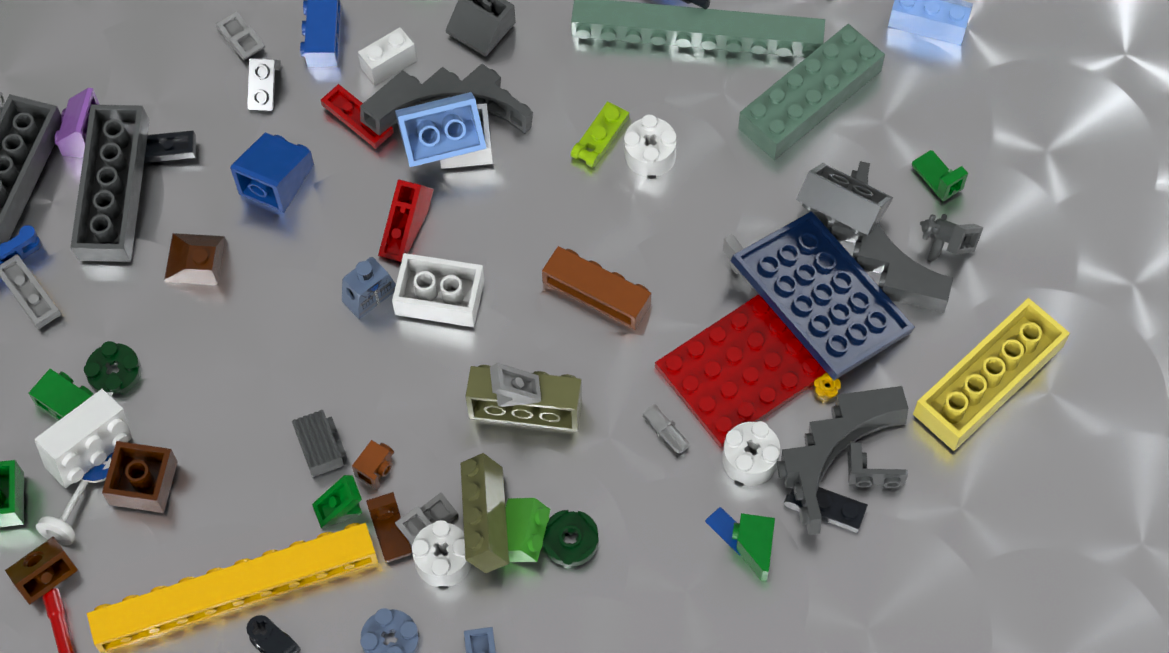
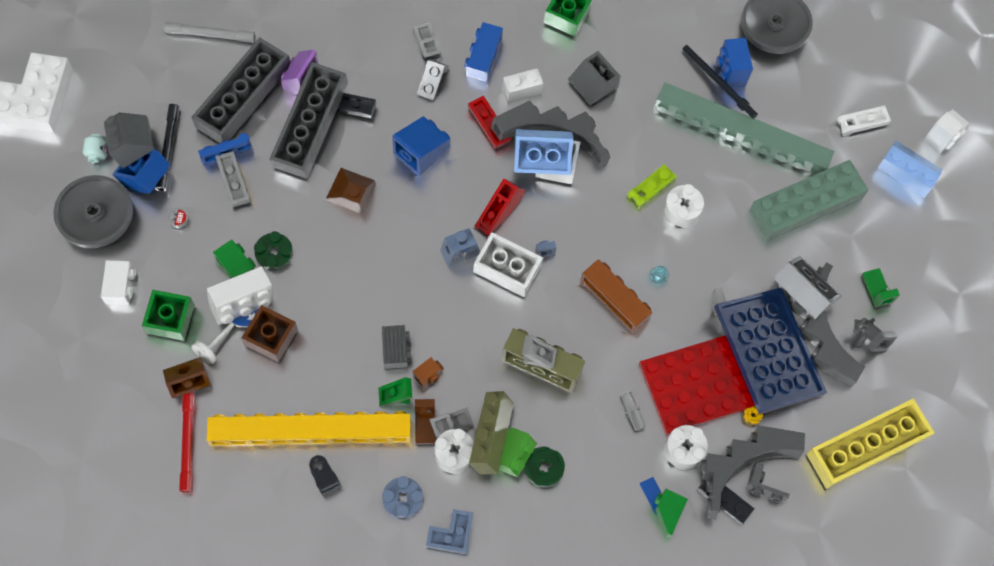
camera: 10 degrees right, 5 degrees up
none -> sand blue plate [535,240,556,257]
none -> clear light blue plate [650,265,669,284]

